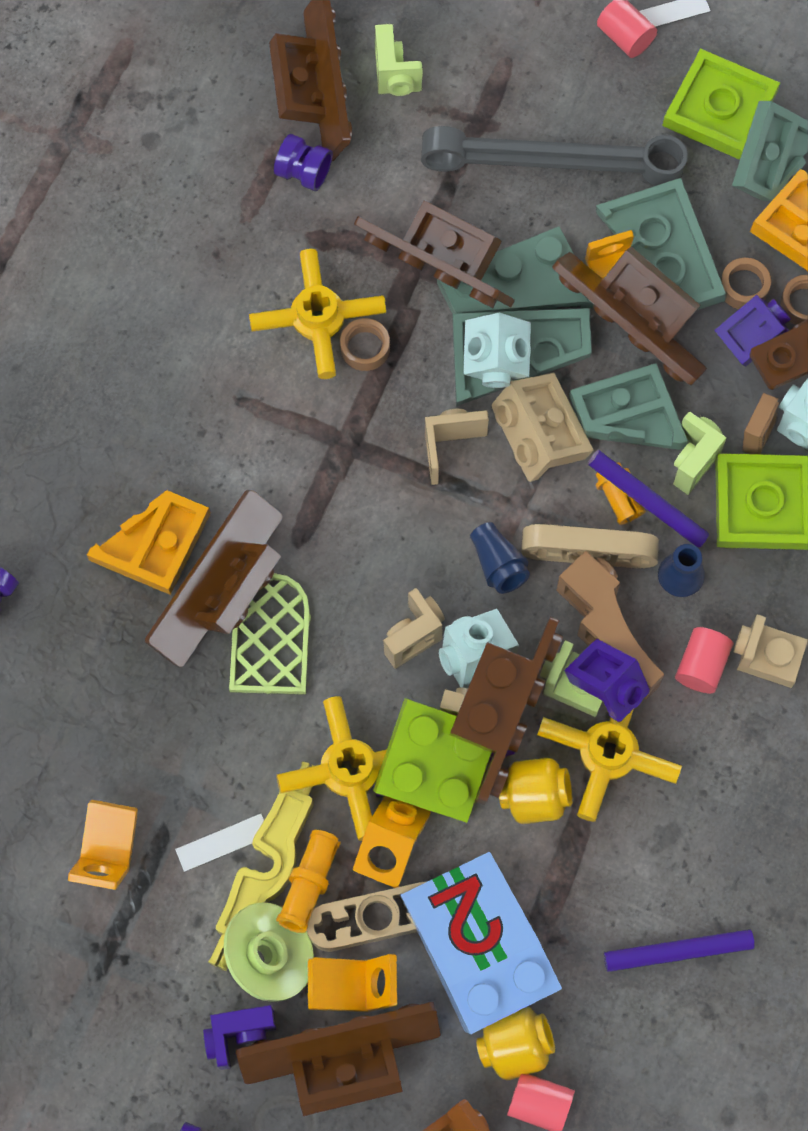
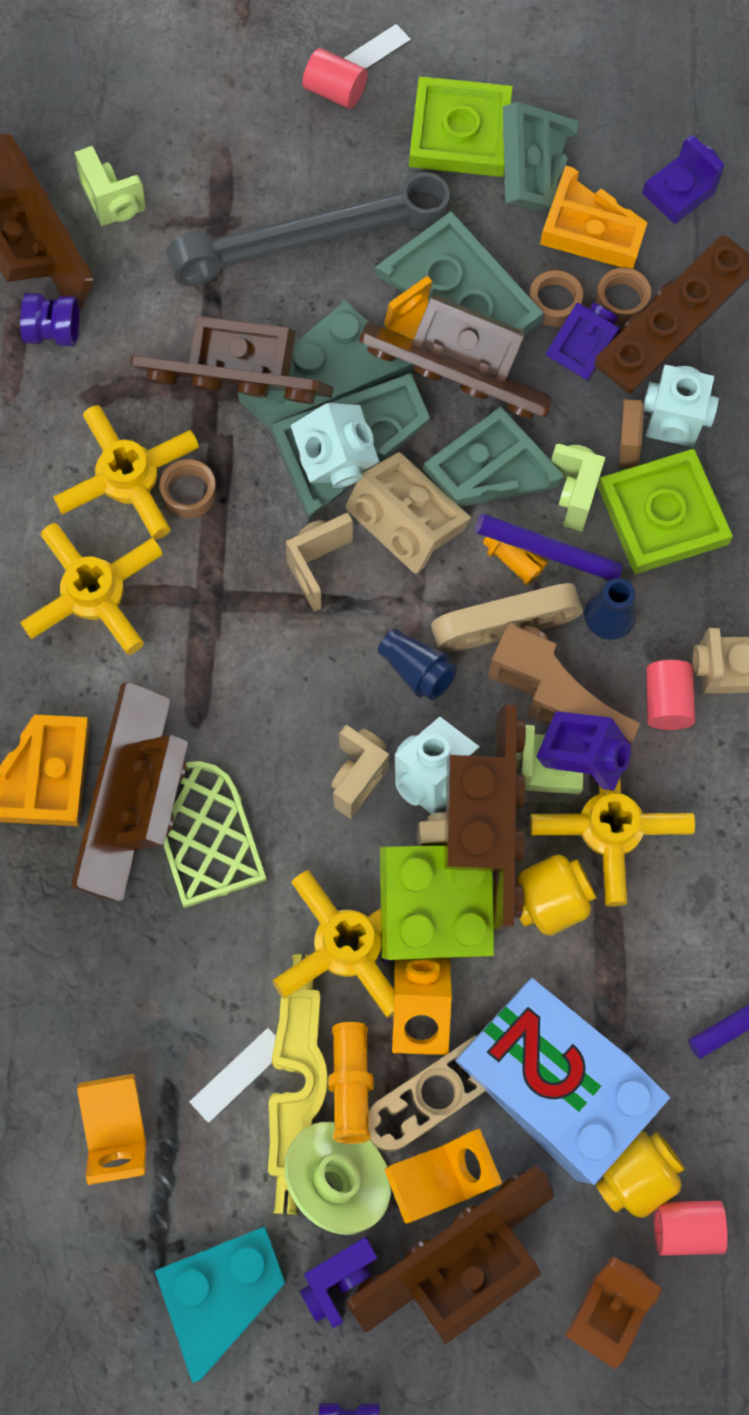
camera: 25 degrees left, 0 degrees up
none -> yellow bar [19,523,163,655]
none -> teal wing [155,1226,286,1383]

